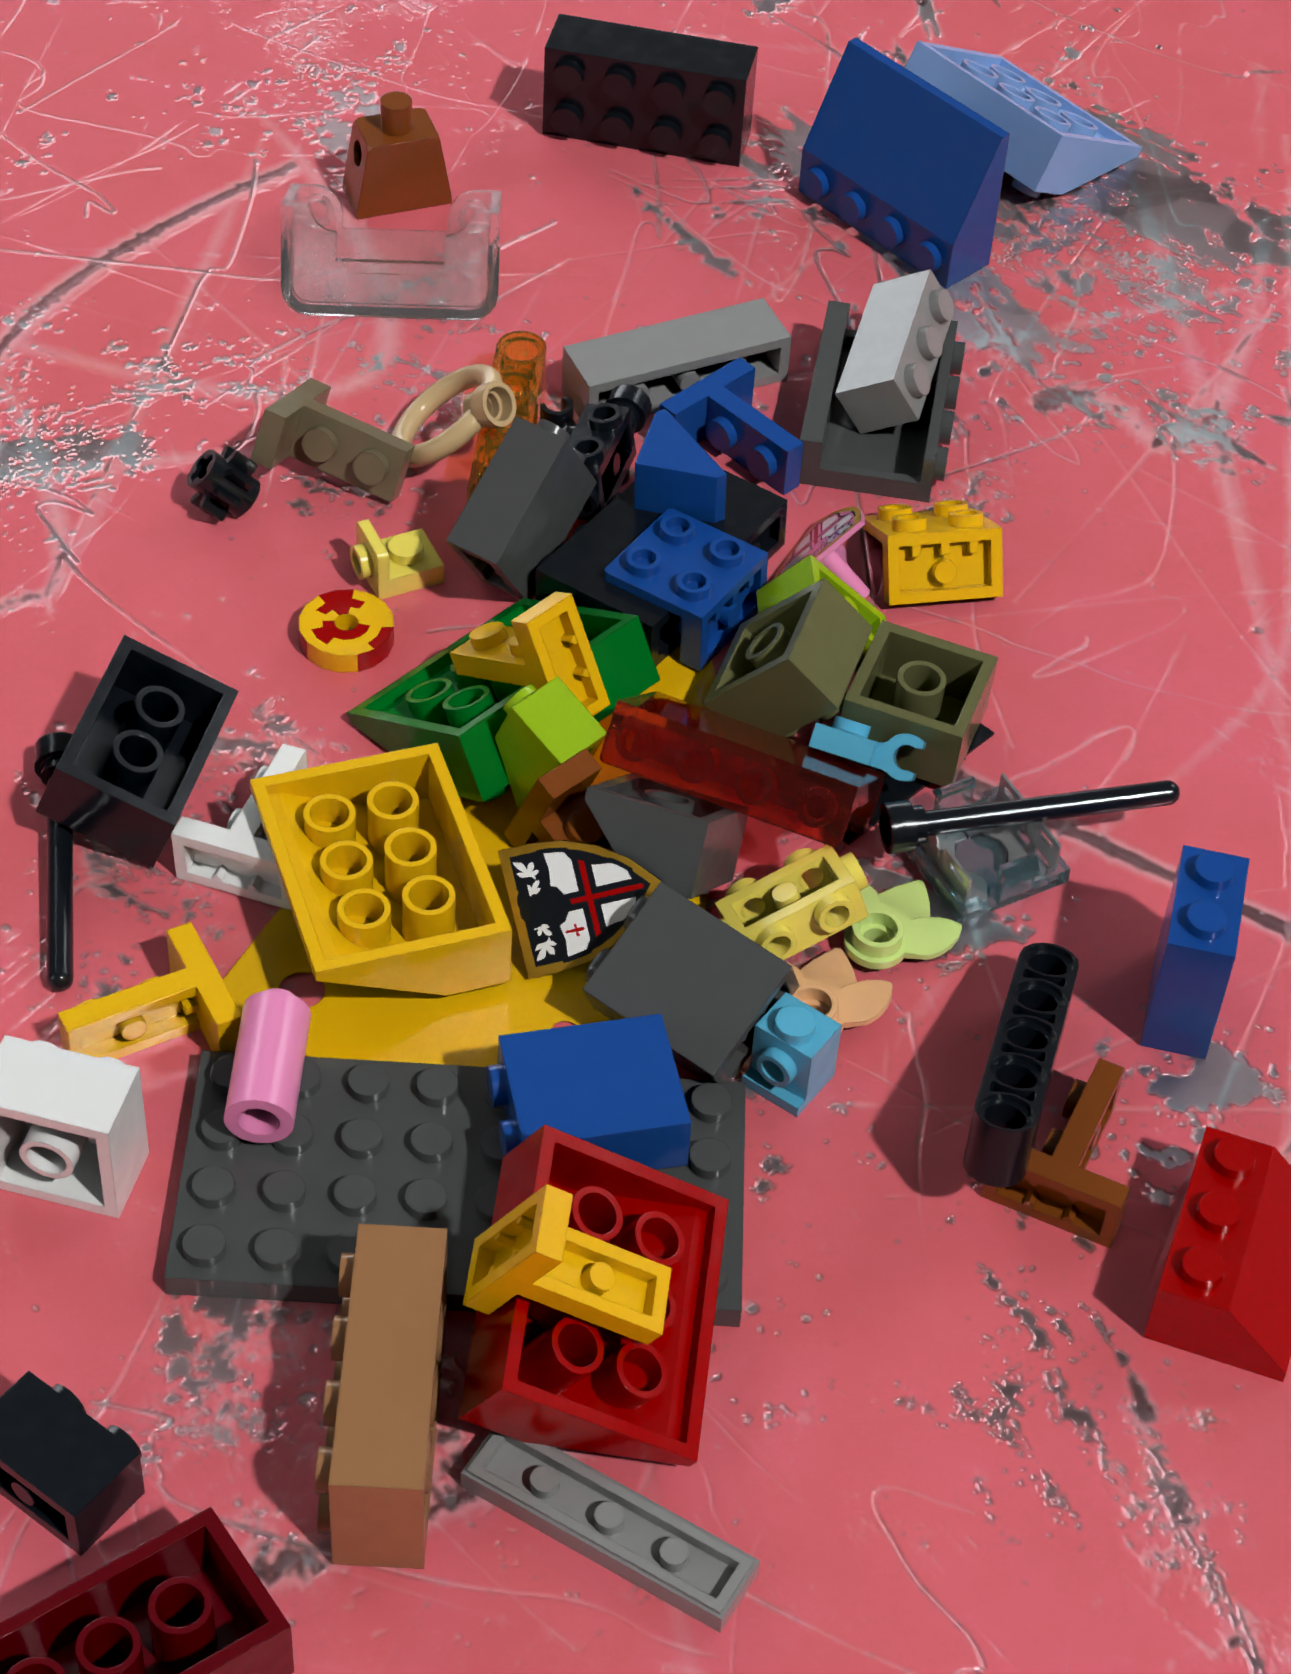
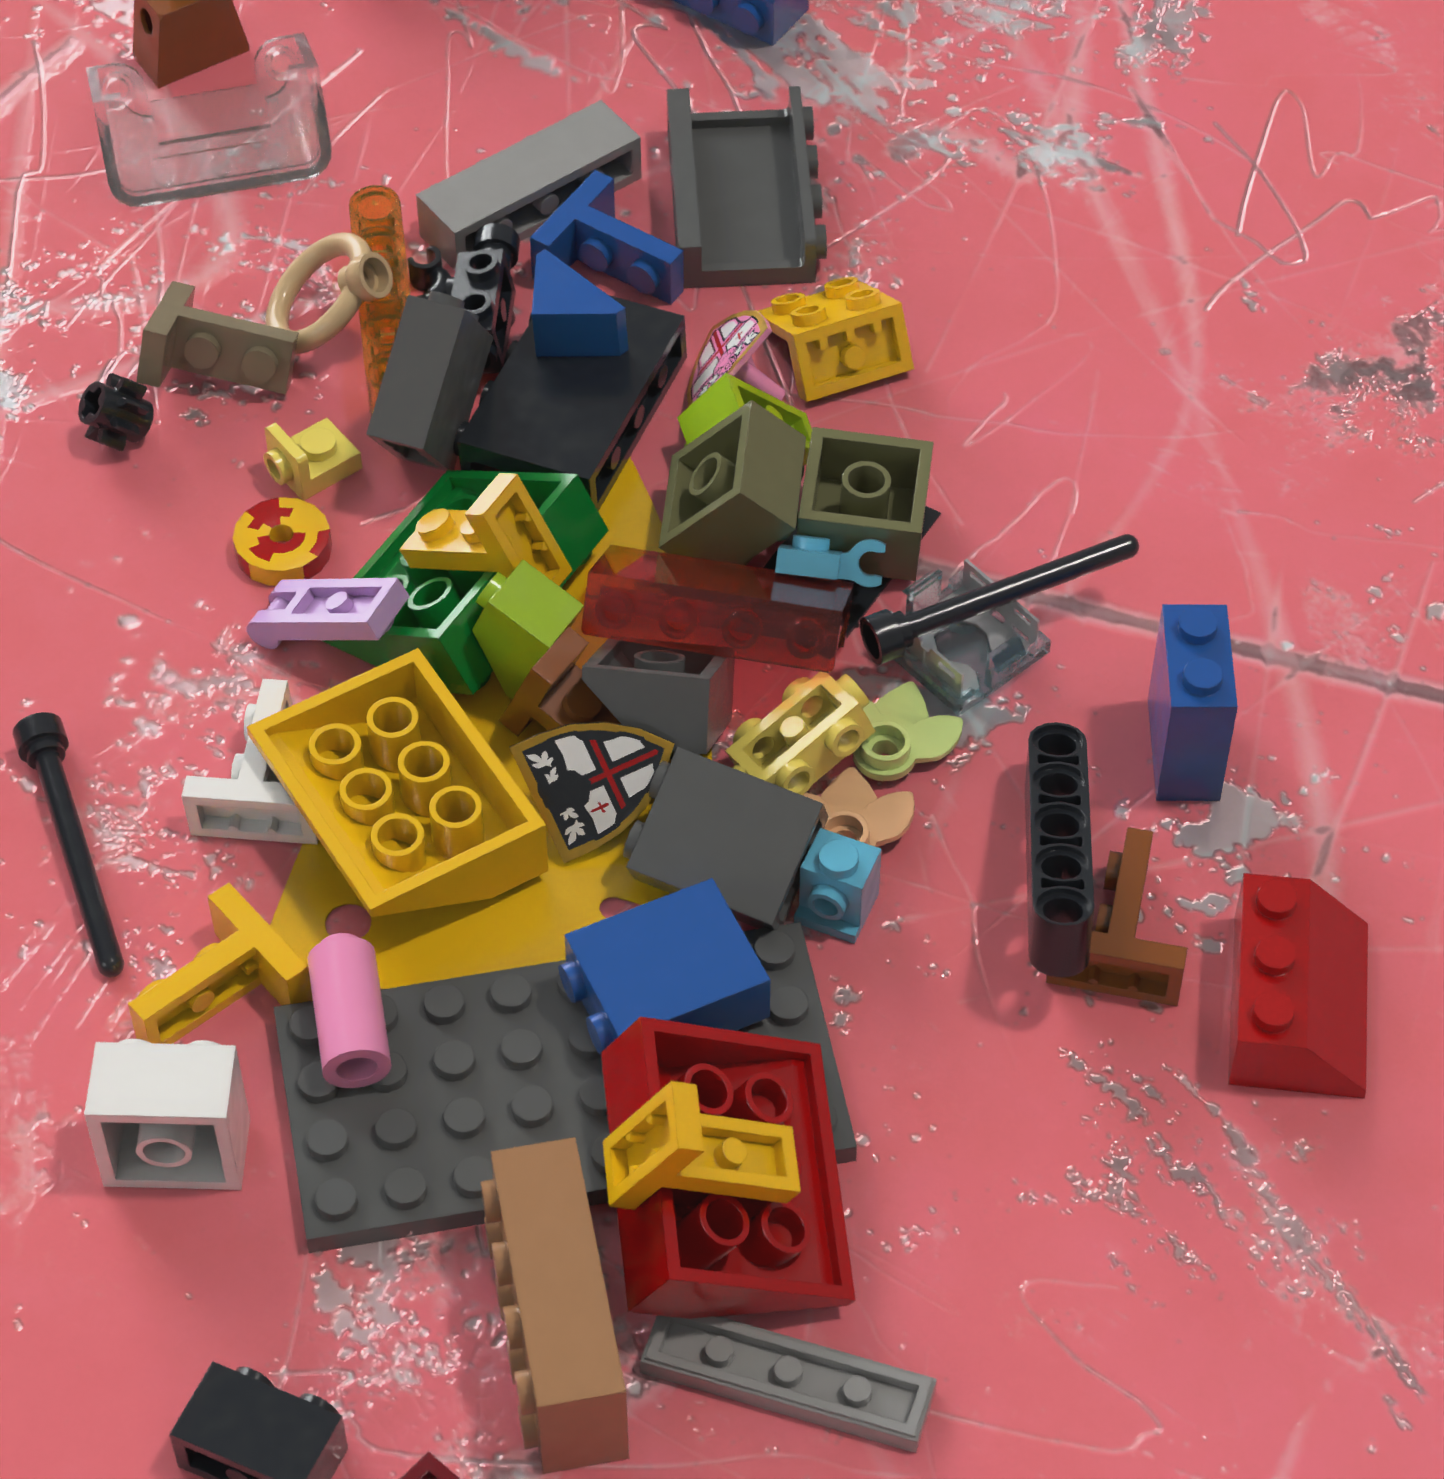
camera: 10 degrees left, 5 degrees up
black brick [35,635,239,868] -> none
blue bracket [604,508,768,671] -> none
light grey brick [835,269,955,434] -> none
none -> lavender plate [246,578,410,649]

